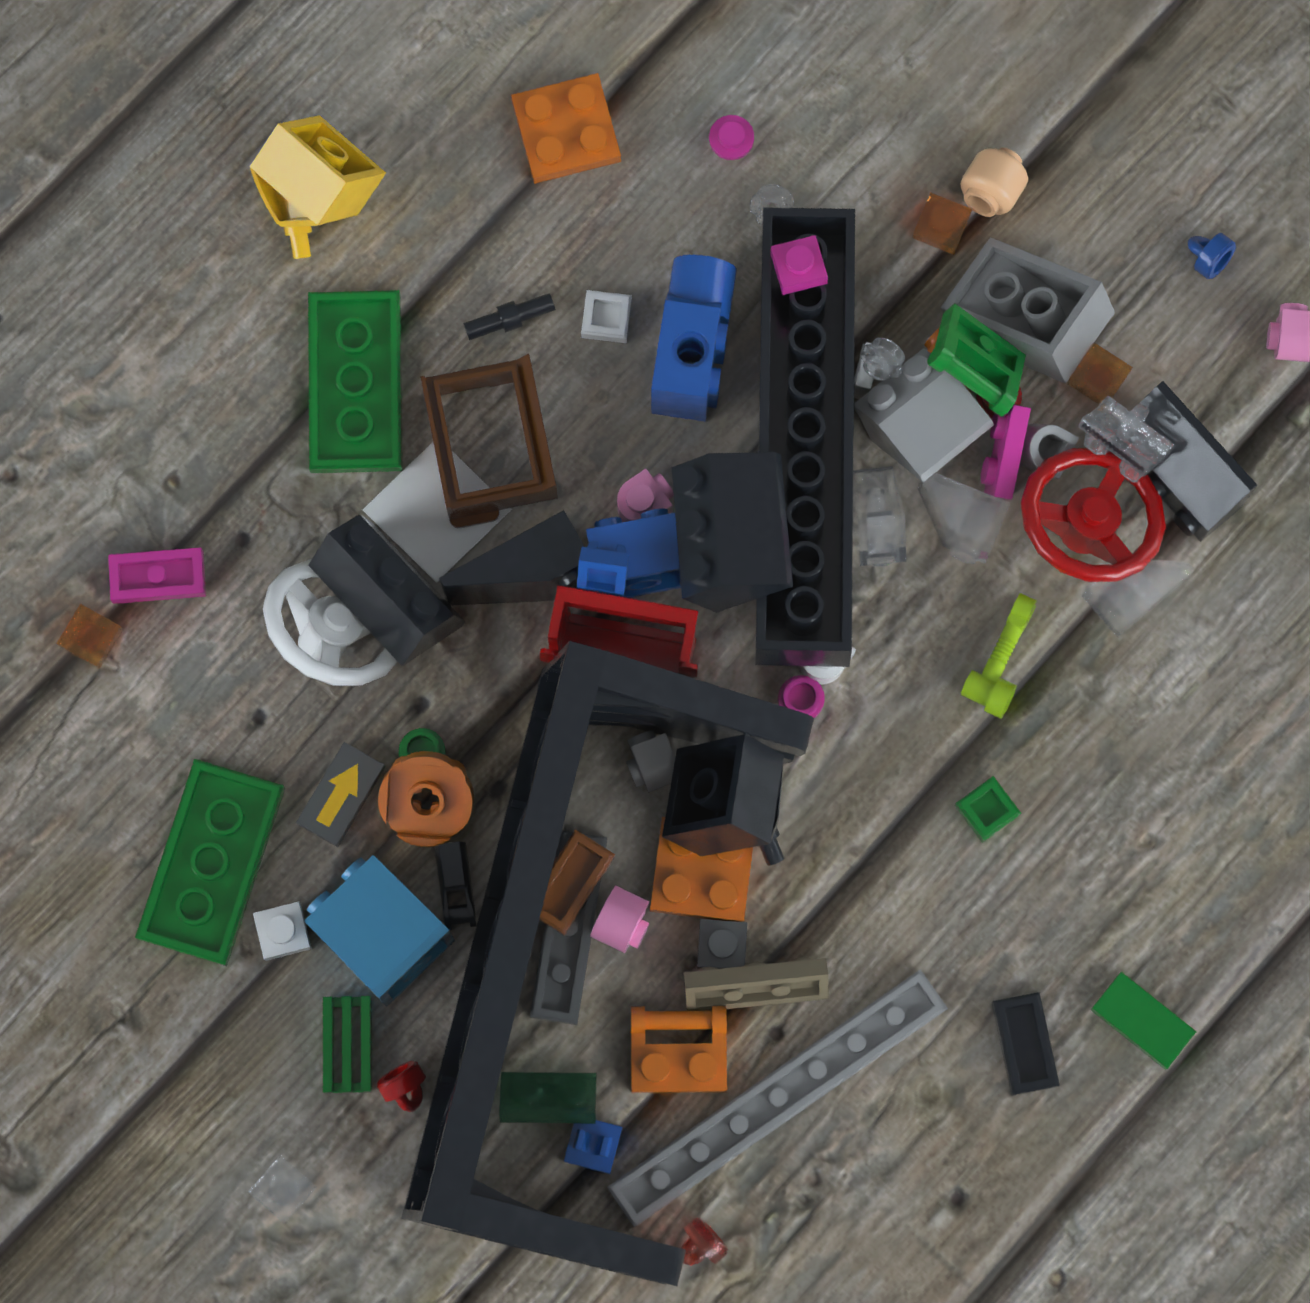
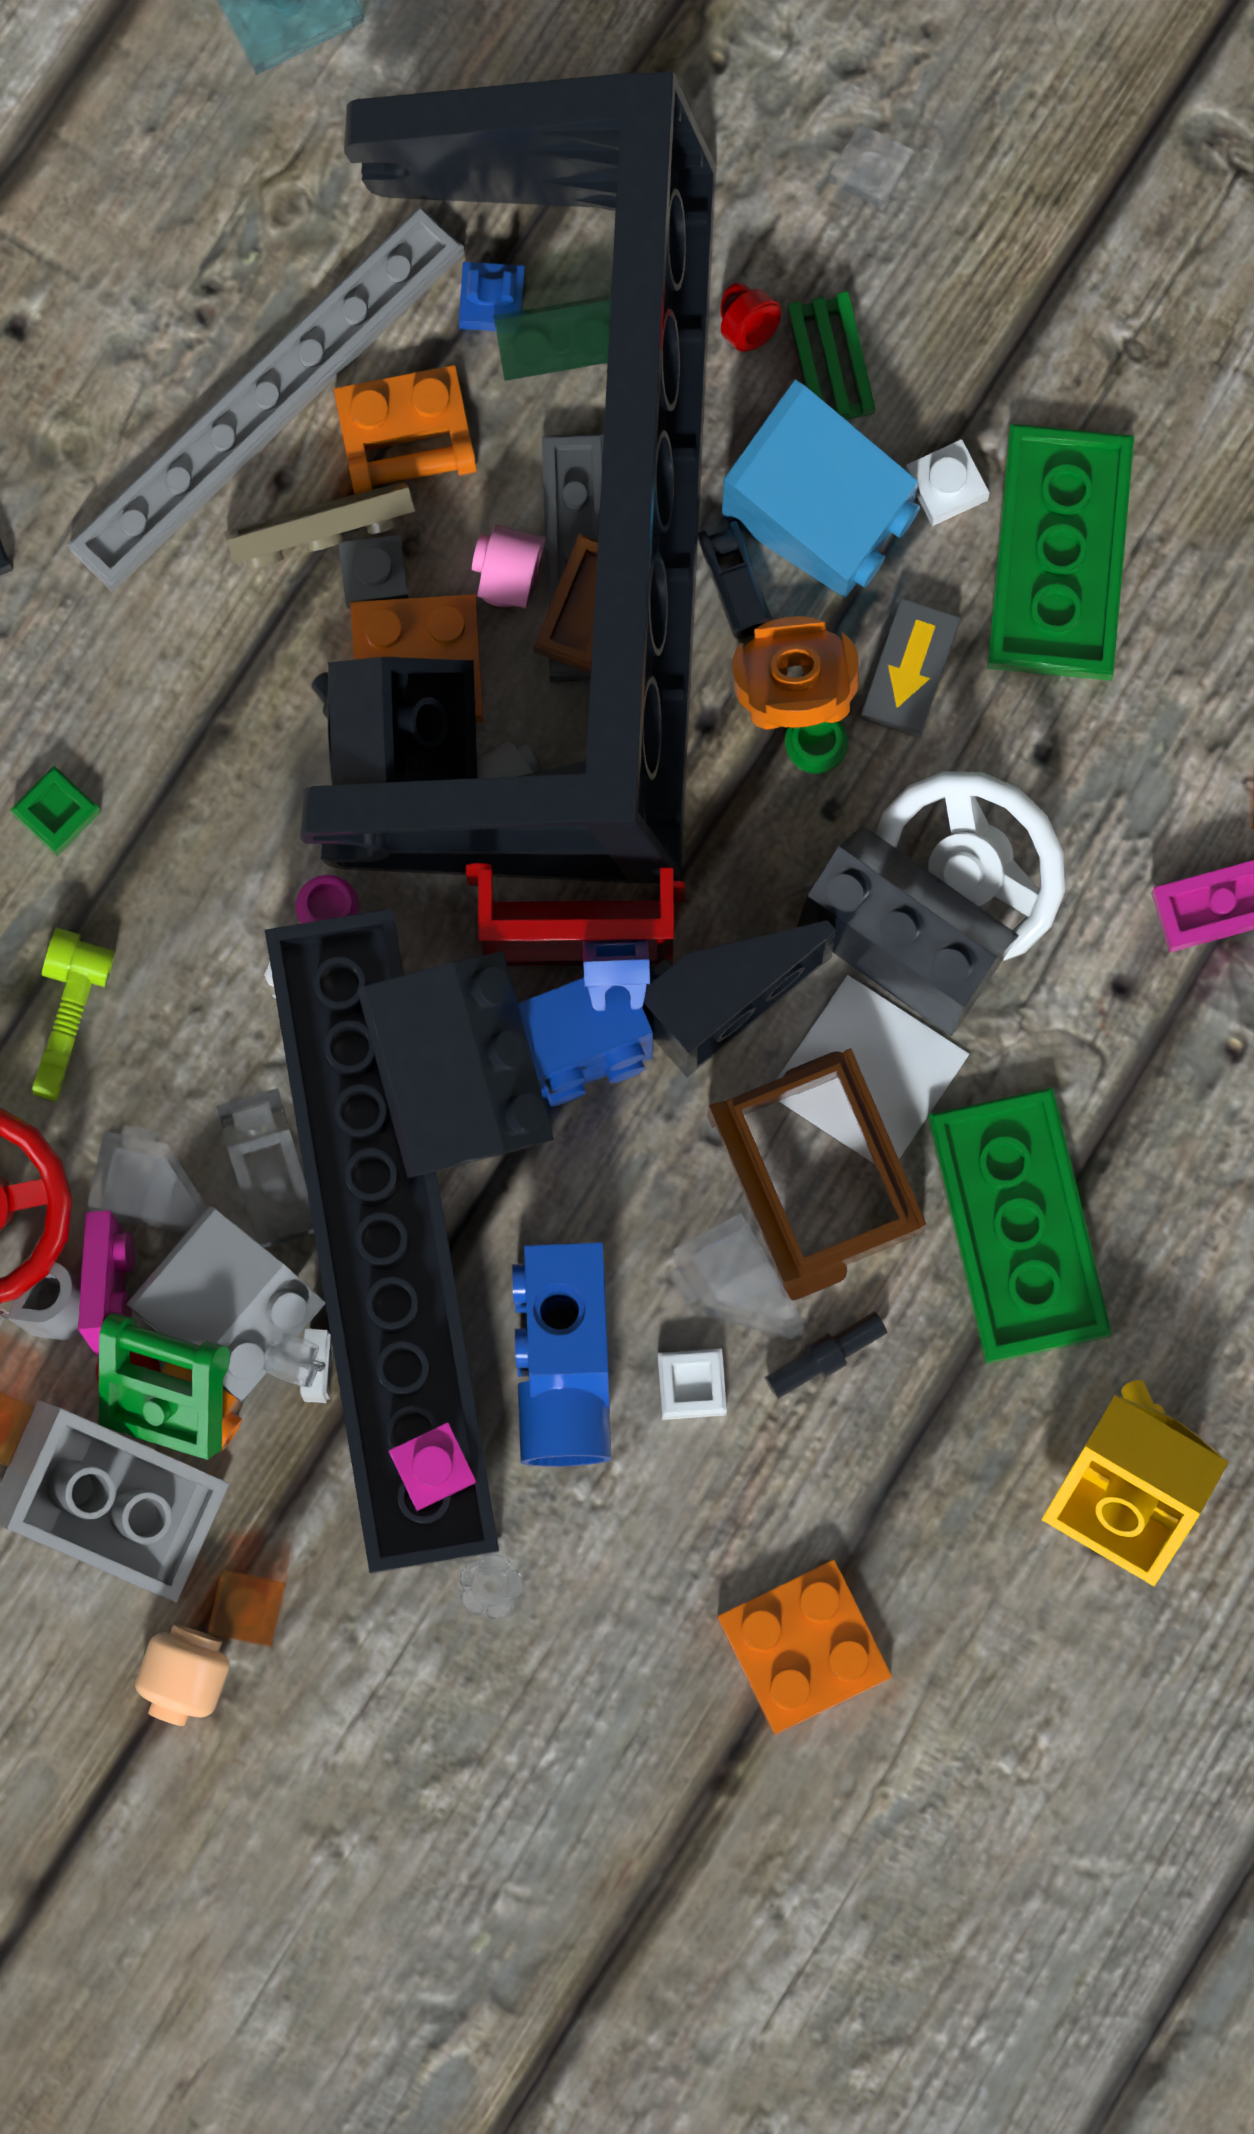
camera: 170 degrees right, 0 degrees up
bright pink plate [617,468,674,522] -> none
clear red tile [680,1217,728,1266] -> none
dark pink plate [709,115,754,160] -> none
none -> clear slope [668,1213,805,1340]

